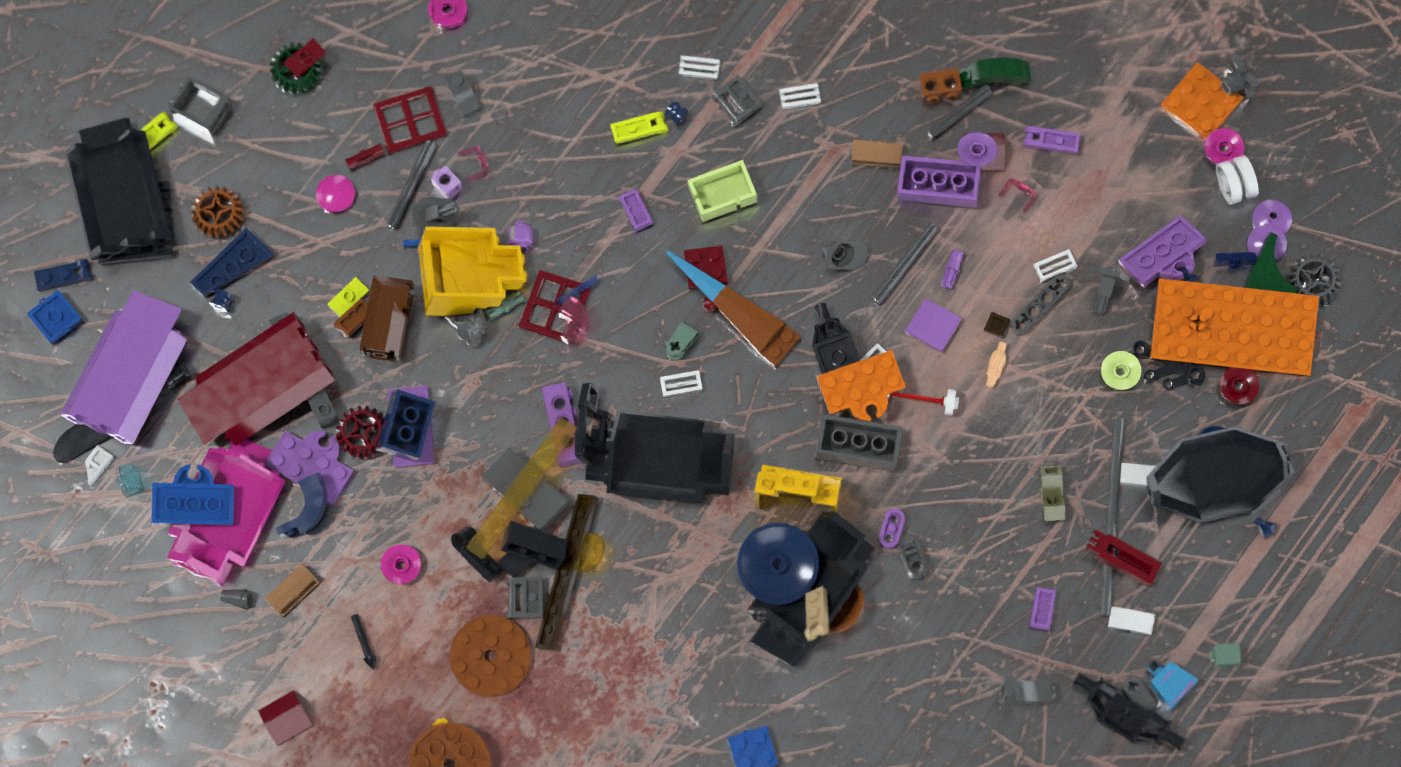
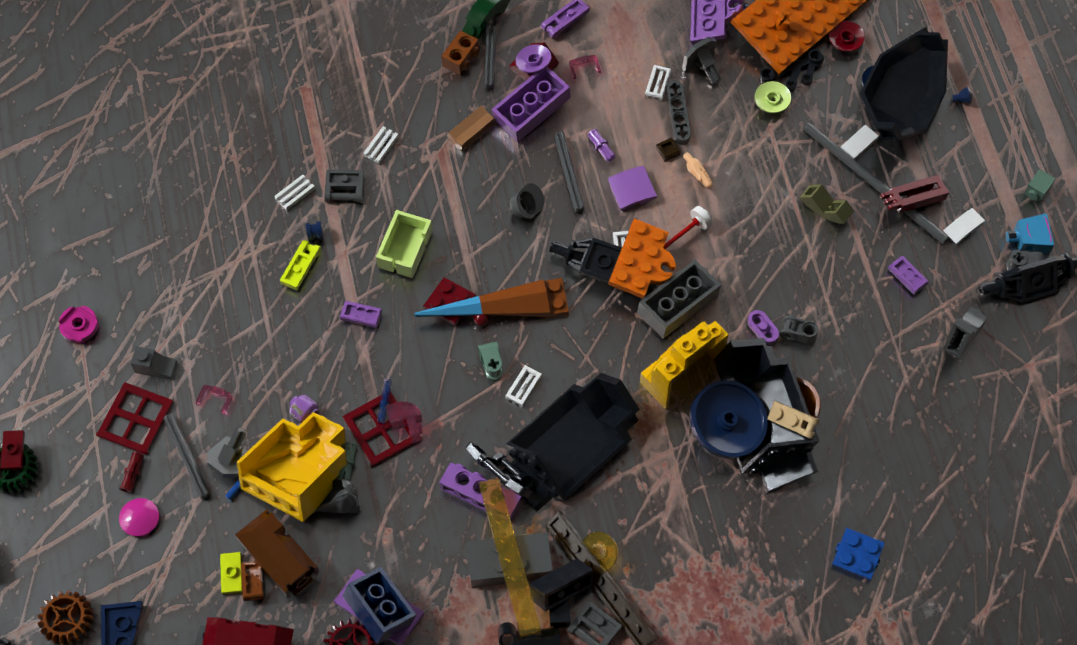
camera: 55 degrees left, 10 degrees down
lavender brick [431,166,463,199] -> none

